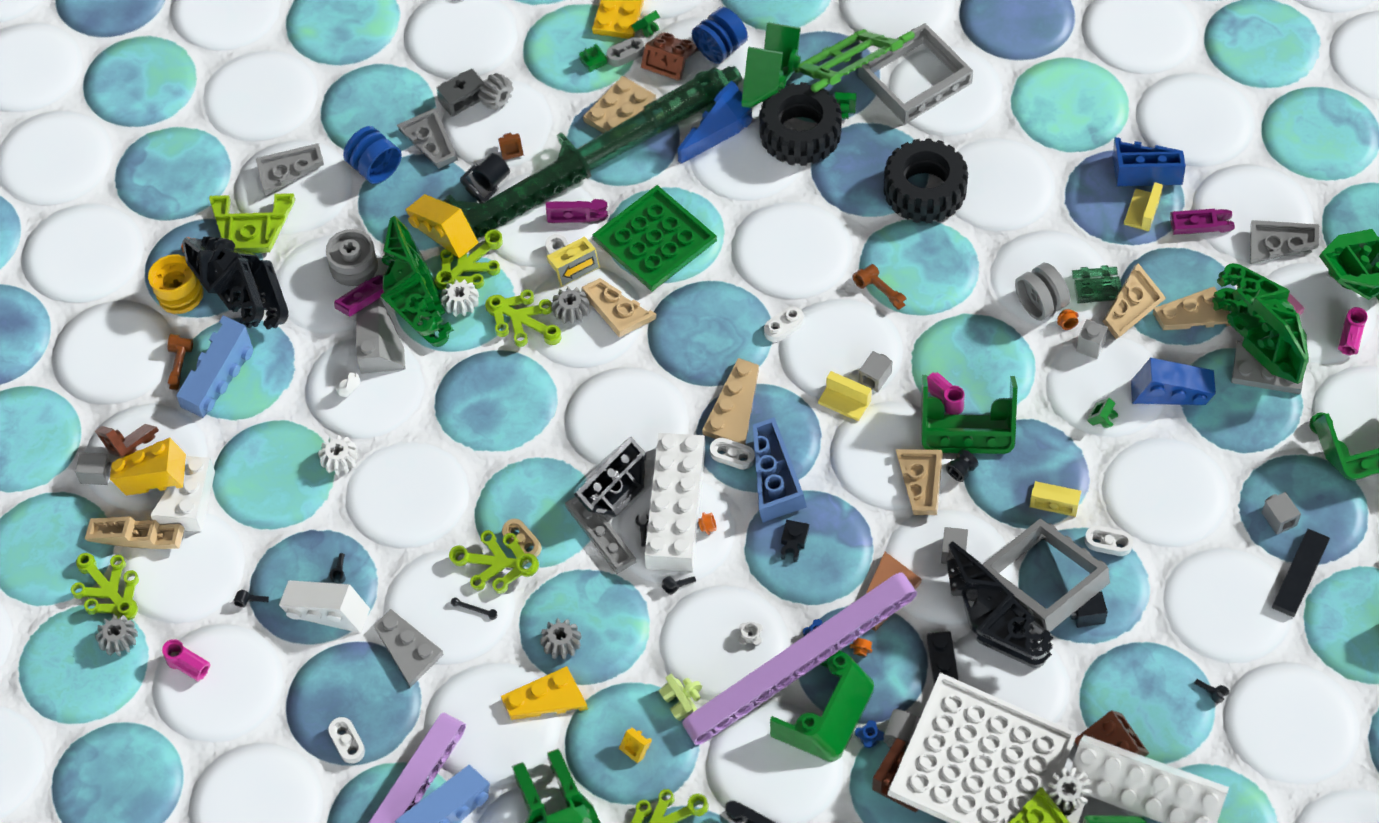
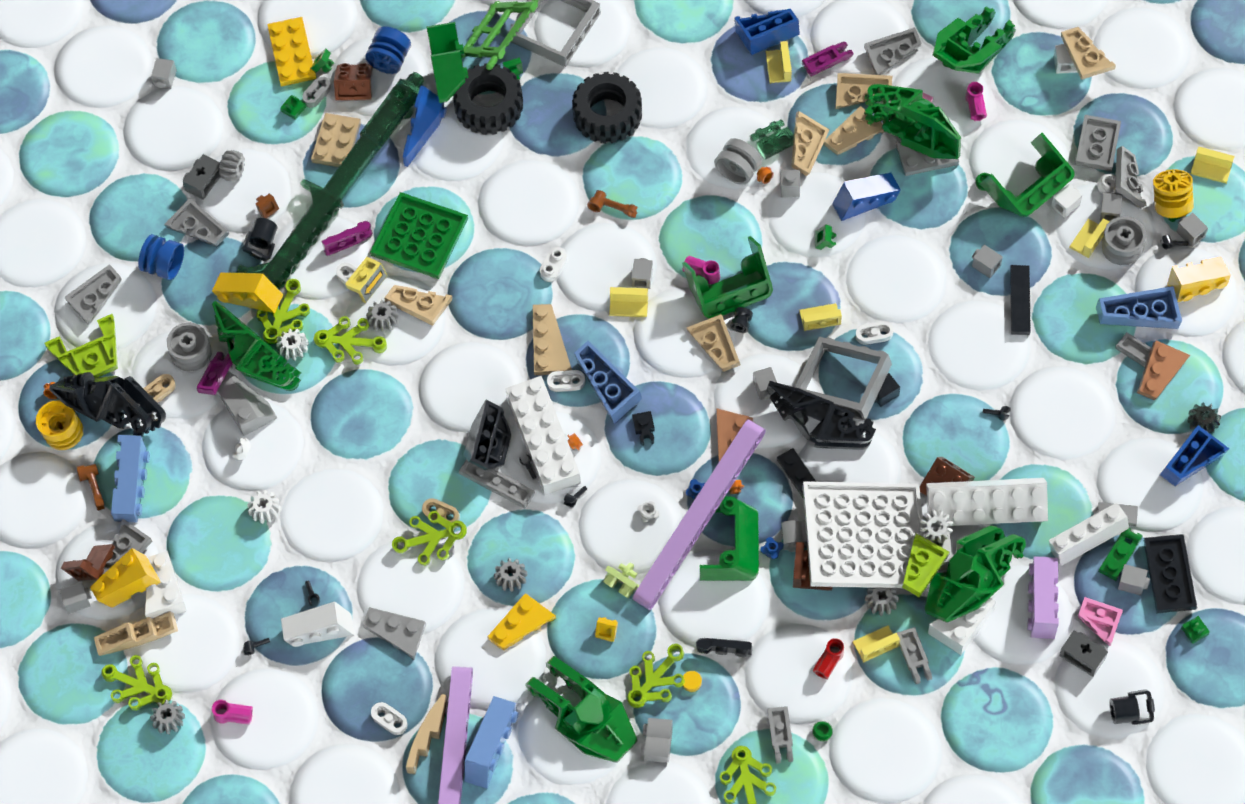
camera: 25 degrees left, 5 degrees up
black hinge [451,597,498,620] -> none
none -> light grey wing [102,519,153,575]
none -> tan plate [143,374,176,403]
none -> tan slope [406,694,447,774]
none -> tan wing [836,73,892,109]

